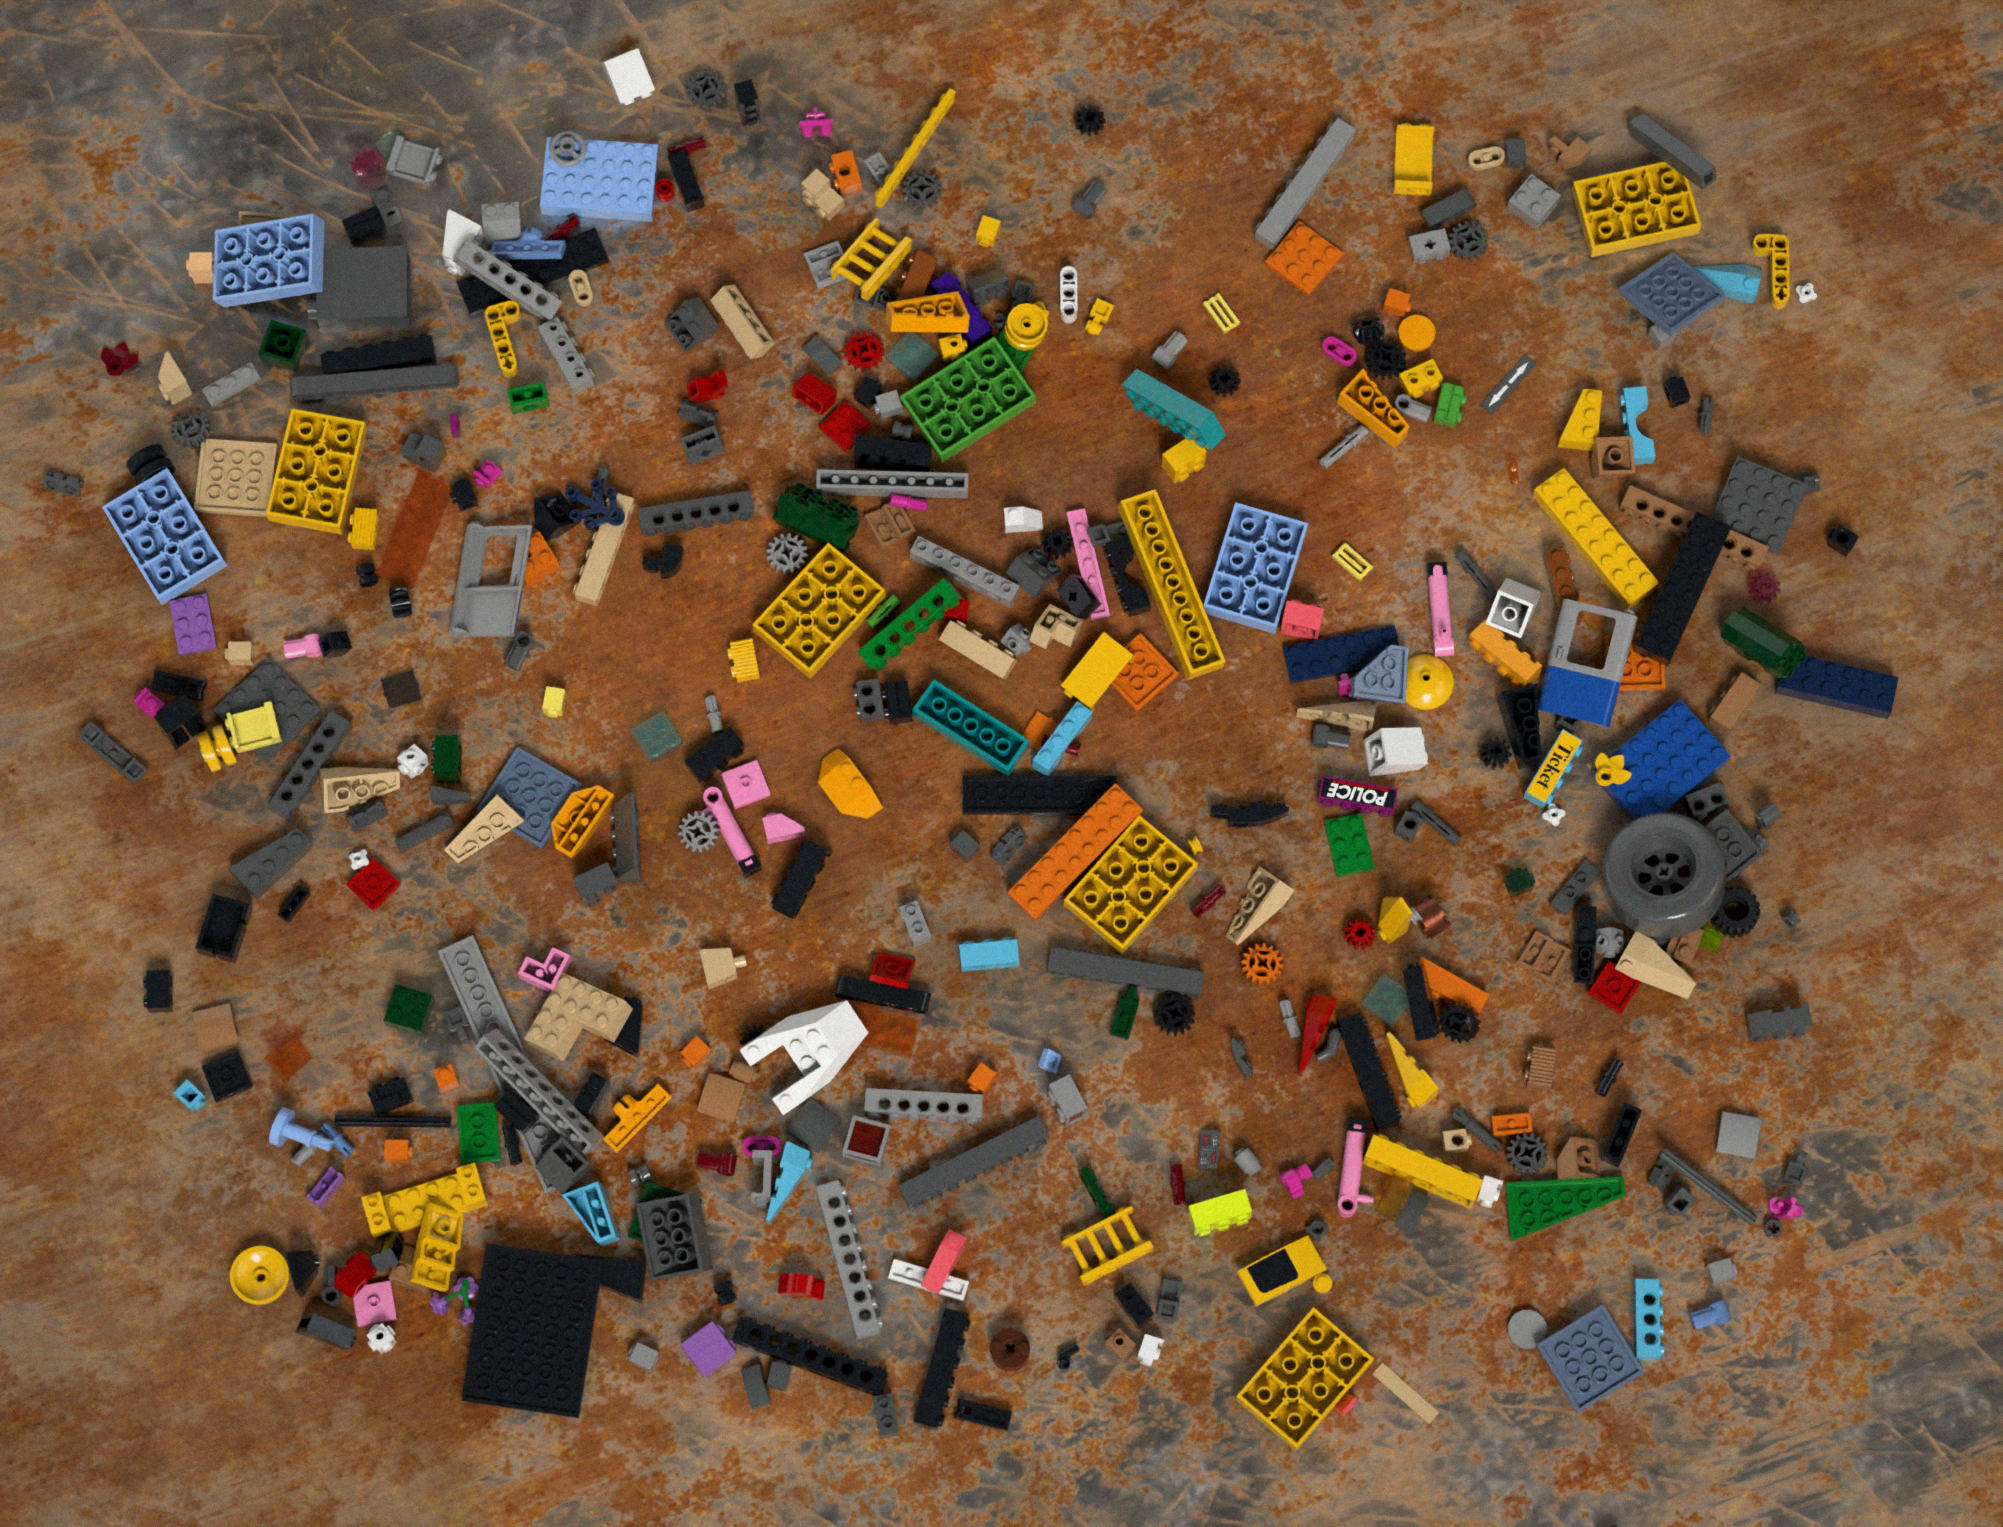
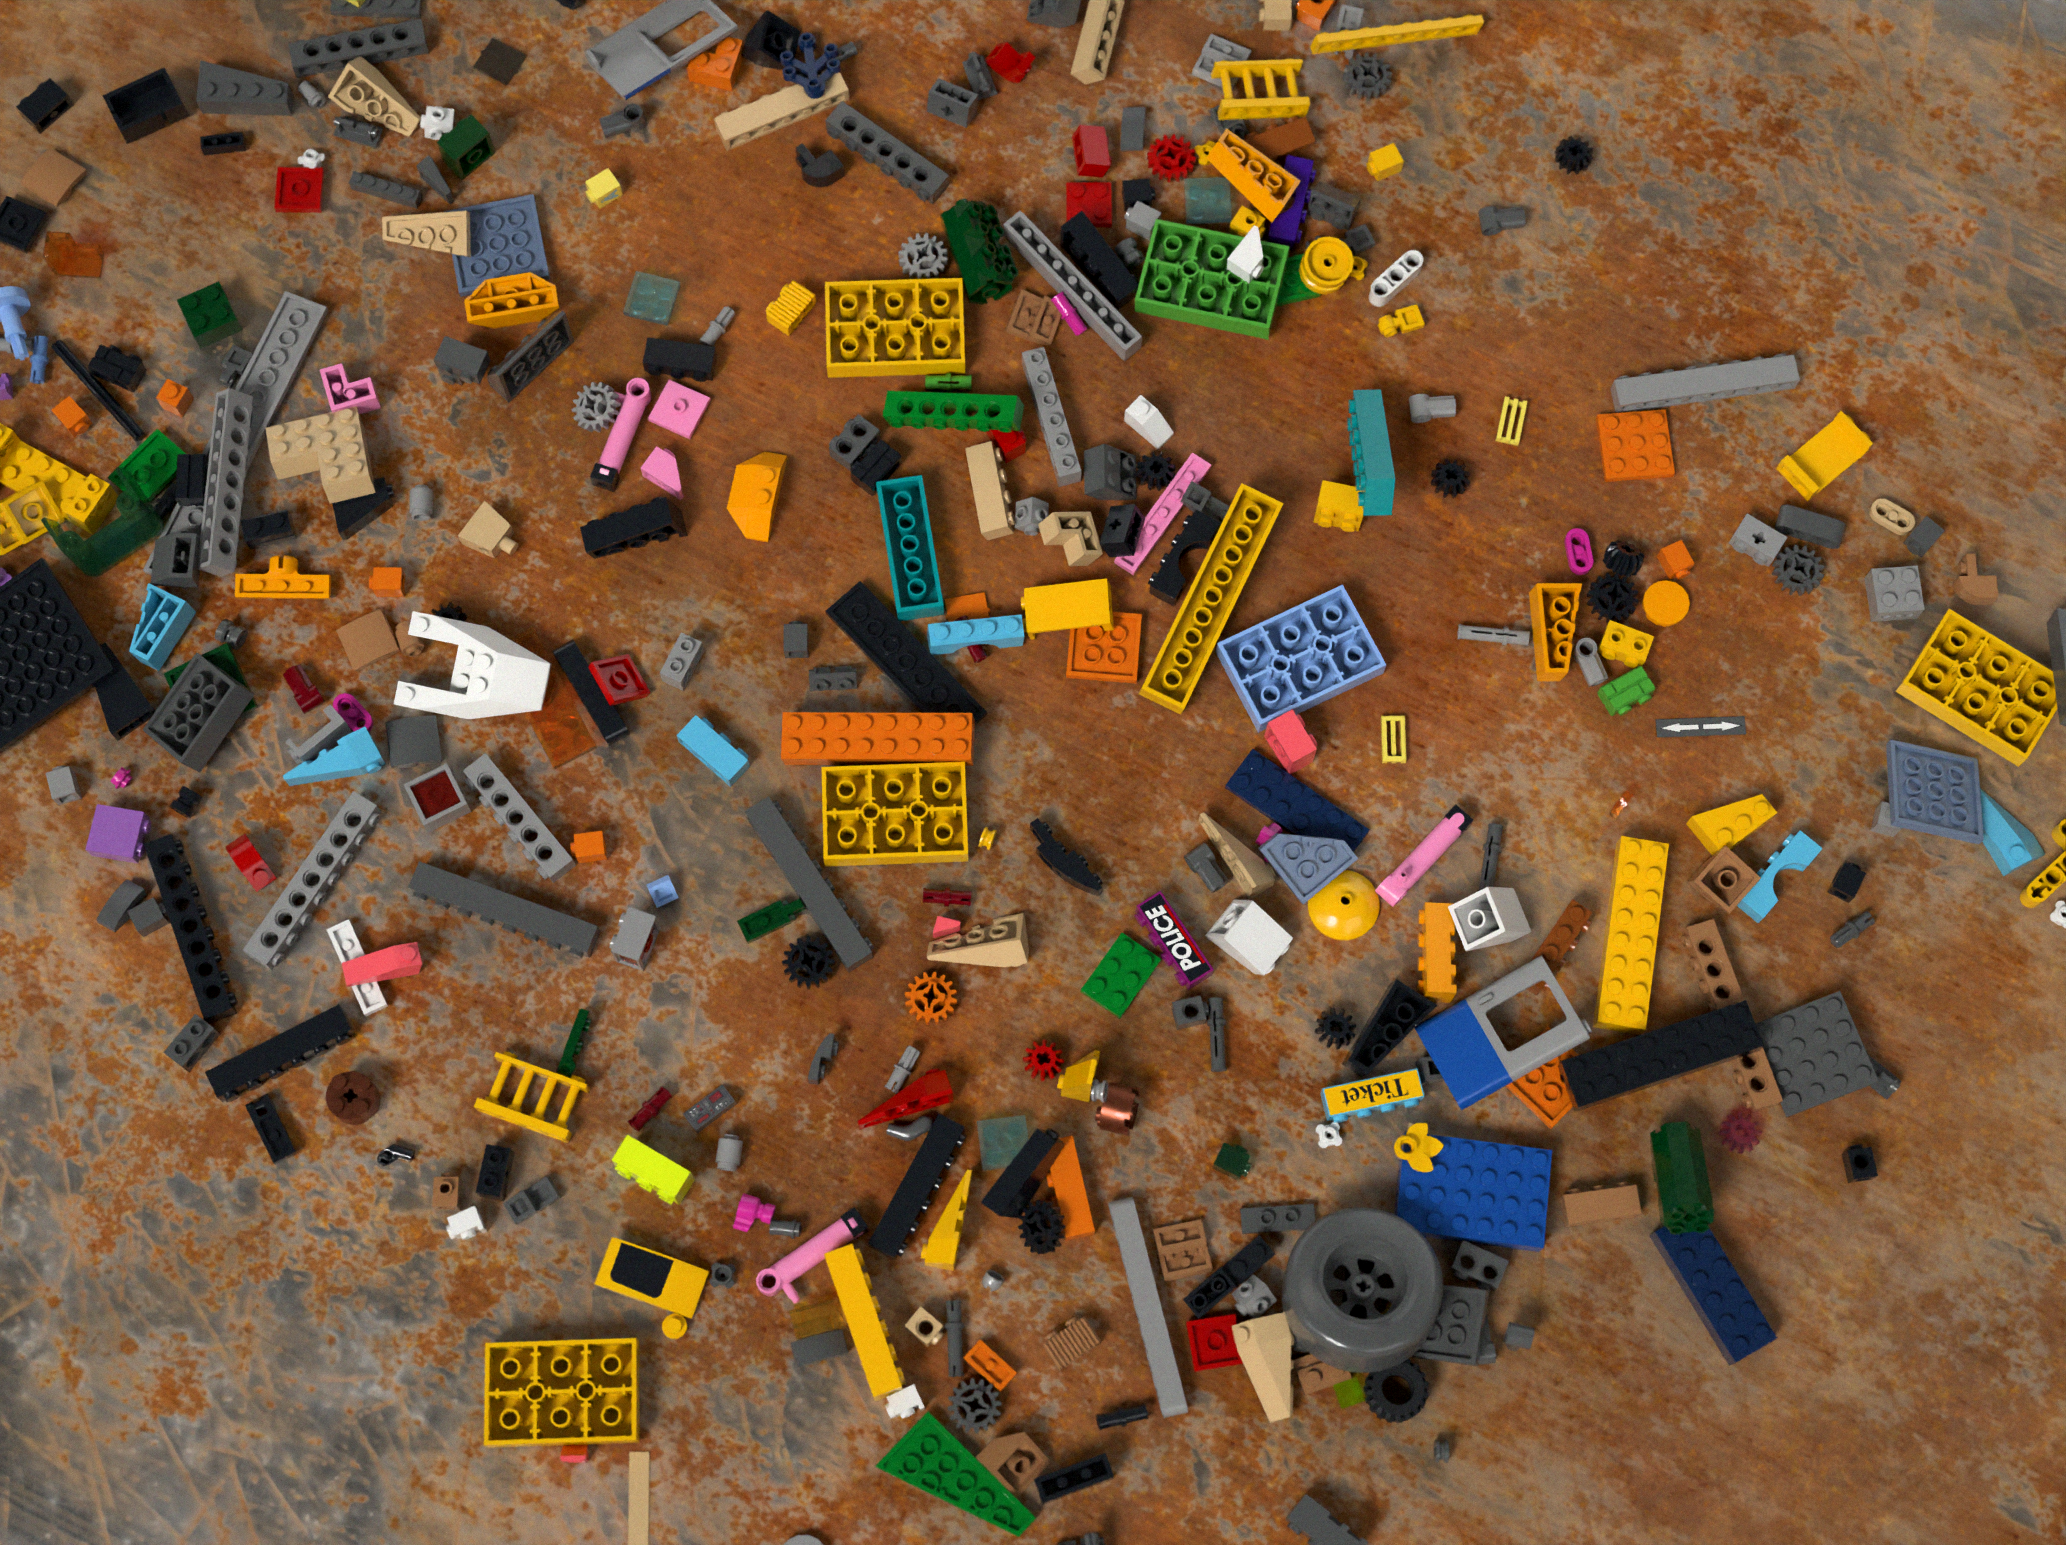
camera: 45 degrees right, 0 degrees up
none -> clear green windscreen [41,467,164,577]
none -> dark pink plate [110,767,133,789]
none -> light grey pin [298,81,326,109]
none -> light grey brick [409,485,433,521]
none -> coral slope [933,916,961,938]
none -> light grey hinge [982,1270,1004,1292]
none -> light grey beam [1108,1197,1188,1418]
none -> yellow plate [1194,141,1215,165]
none -> white slope [1227,225,1264,283]

